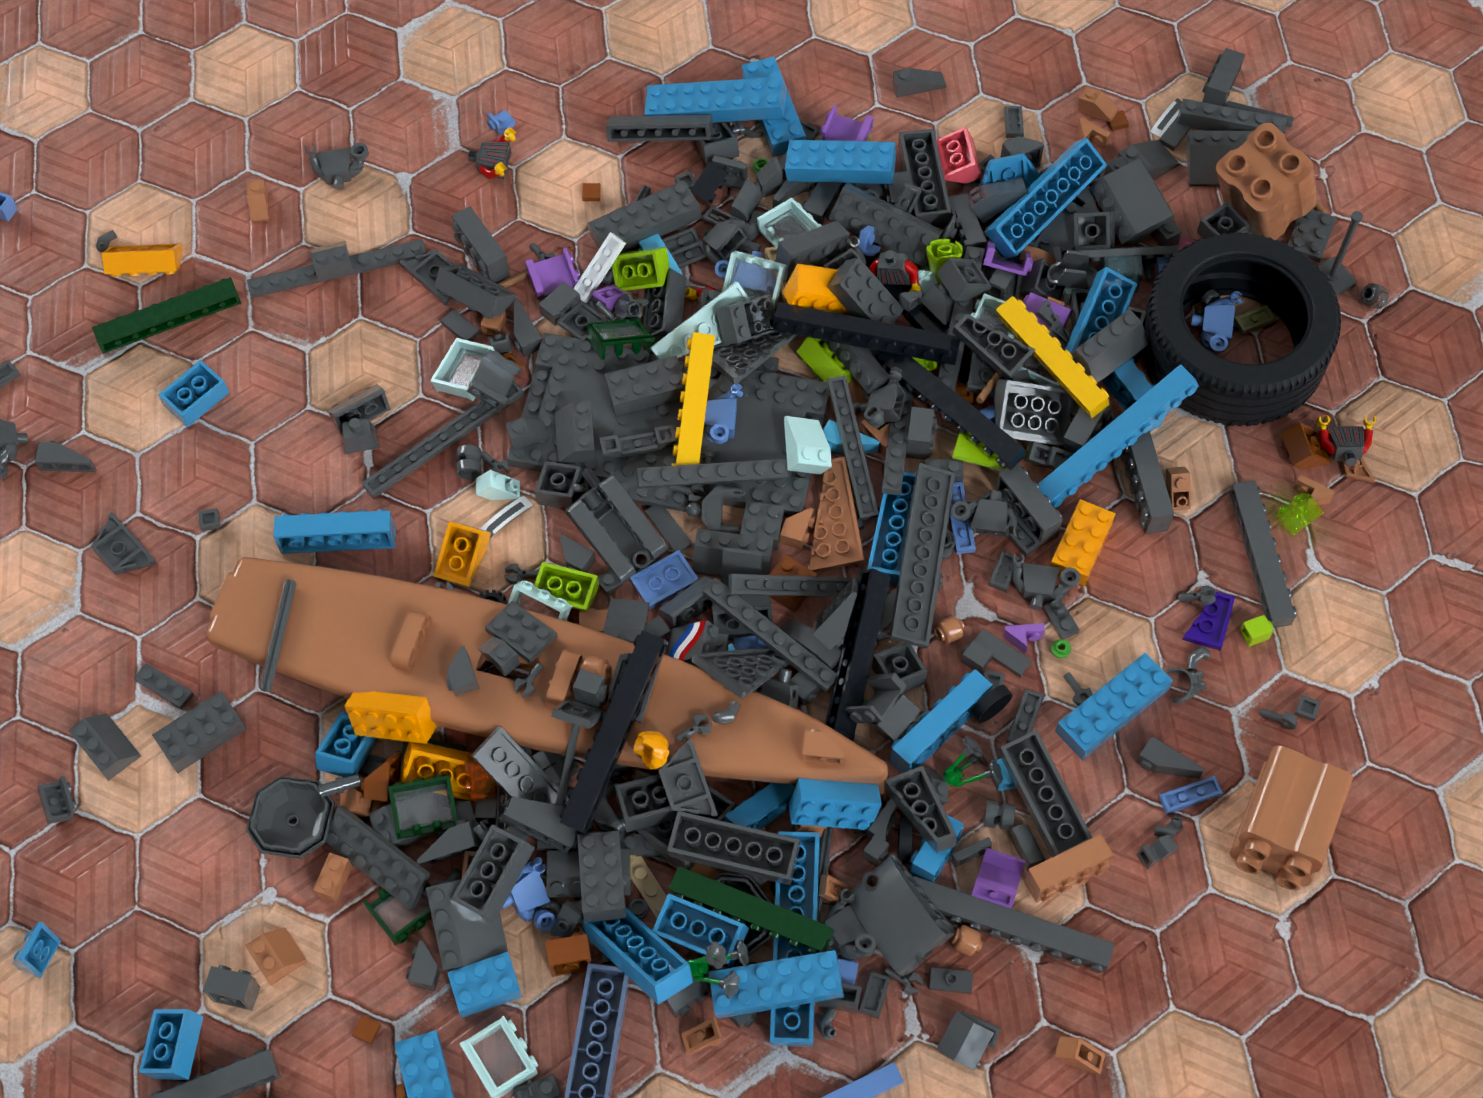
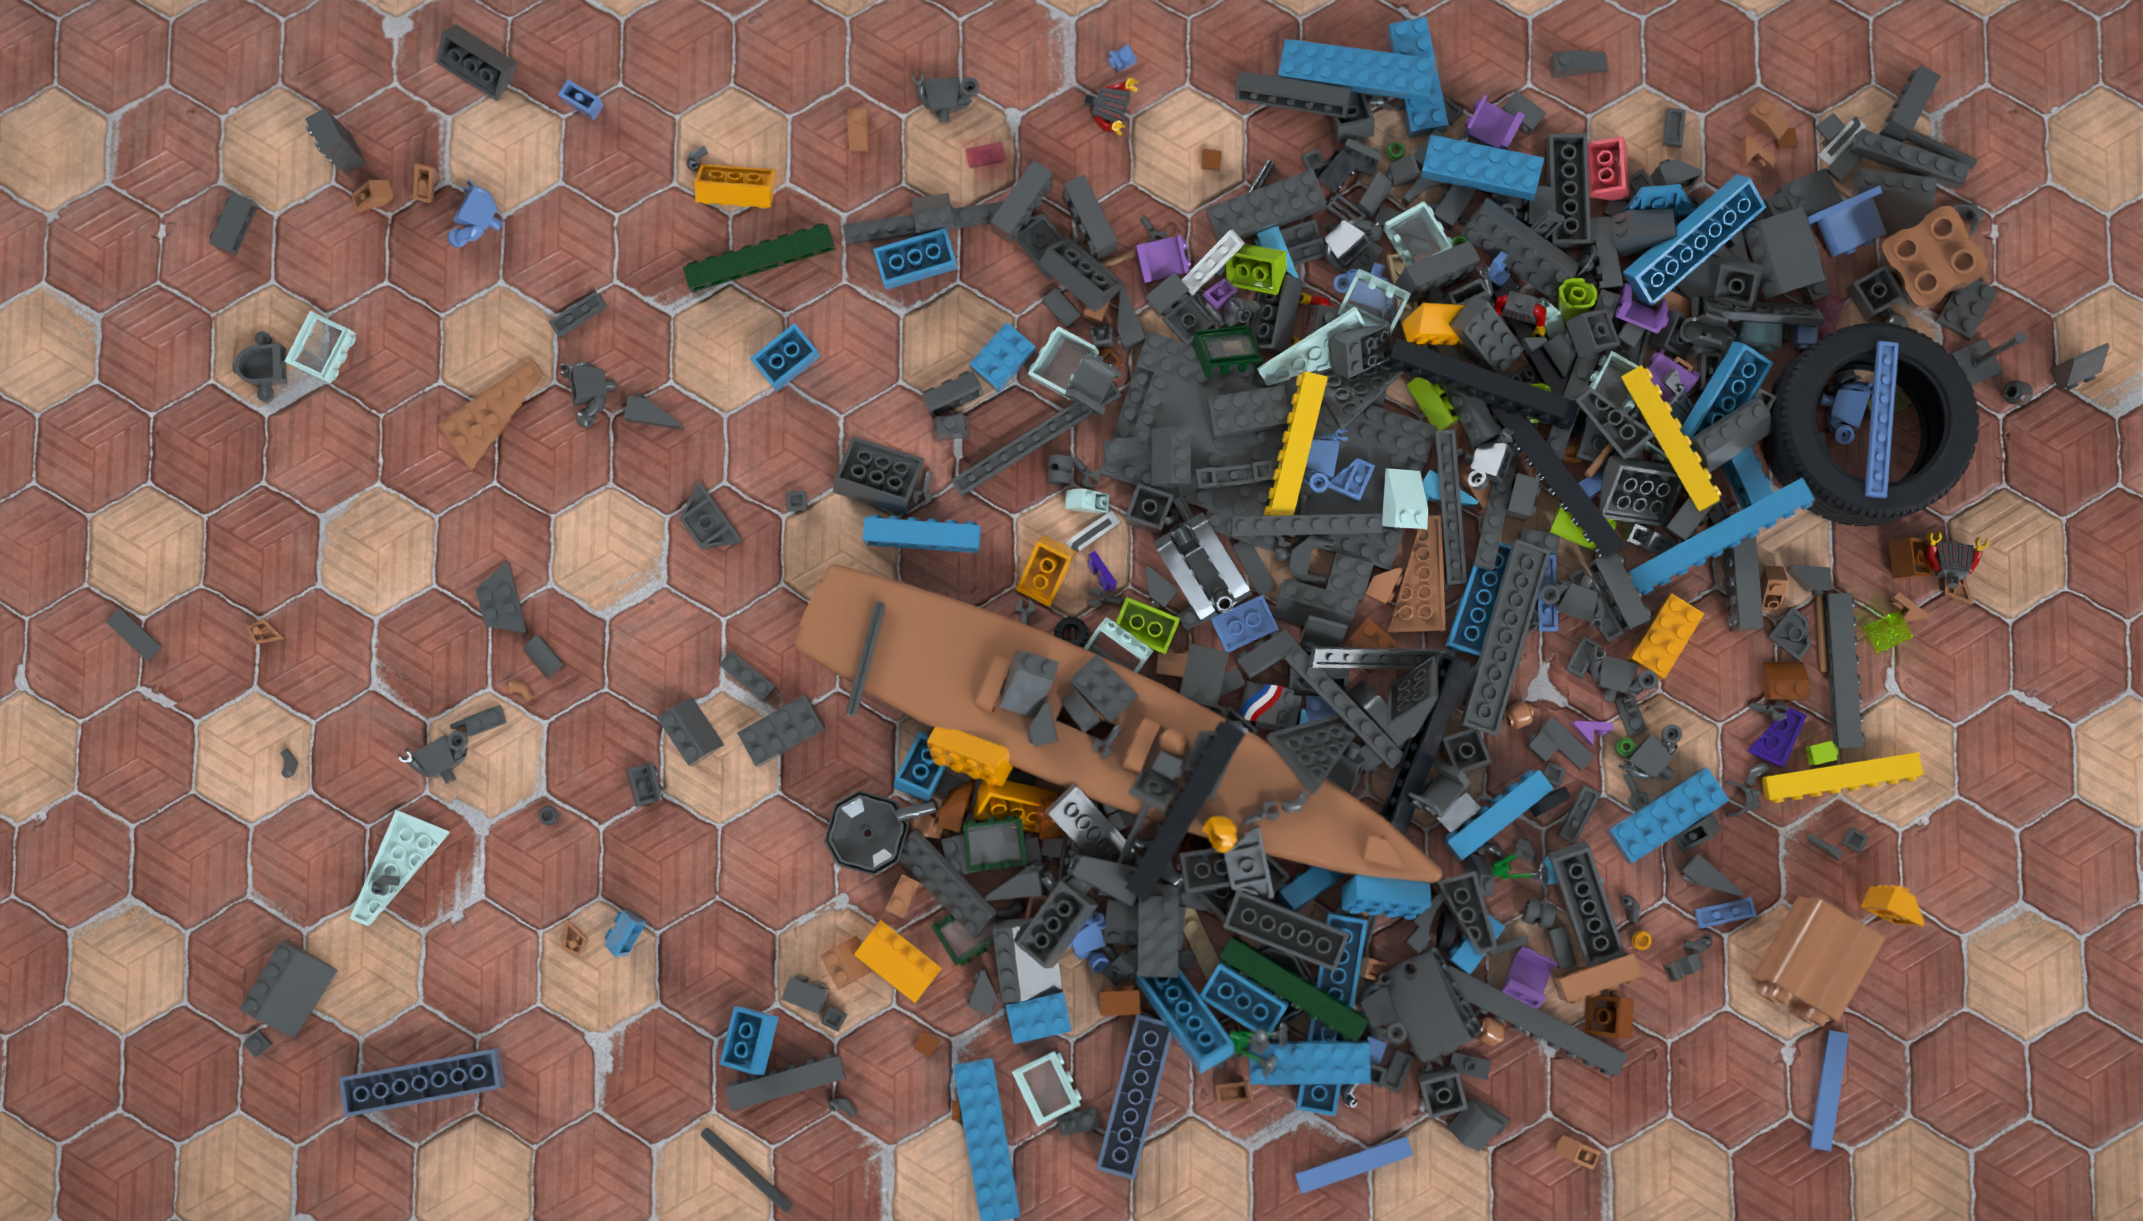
camera: 10 degrees right, 20 degrees up
none -> dark grey plate [821,1005,848,1032]
none -> dark grey slope [833,437,925,515]
none -> light orange slope [854,920,942,1004]
none -> dark azure brick [873,228,958,290]
none -> flat silver bar [913,471,933,507]
none -> clear pink plate [965,142,1006,169]
none -> dark azure brick [969,322,1036,393]
none -> dark grey brick [990,160,1054,244]
none -> dark grey slope [999,650,1059,719]
none -> dark purple plate [1087,550,1117,593]
none -> medium blue wing [1327,458,1375,501]
none -> dark grey brick [1417,1064,1468,1119]
none -> dark grey arm [1475,842,1505,860]
none -> dark grey brick [1502,91,1546,136]
none -> dark orange slope [1585,995,1634,1038]
none -> dark grey torso [1619,724,1682,780]
none -> dark grey arm [1621,895,1640,923]
none -> light orange plate [1631,931,1652,950]
none -> dark grey slope [1673,813,1722,852]
none -> yellow brick [1761,752,1924,803]
none -> dark orange slope [1764,662,1810,701]
none -> dark grey plate [1767,607,1811,661]
none -> dark grey slope [1786,565,1831,596]
none -> medium blue windscreen [1808,186,1887,258]
none -> medium blue tile [1809,1030,1849,1151]
none -> medium nougat bar [1815,595,1828,673]
none -> dark grey panel [1816,112,1846,146]
none -> light orange slope [1860,885,1925,926]
none -> medium blue tile [1865,341,1899,498]
none -> dark grey slope [2050,343,2109,391]

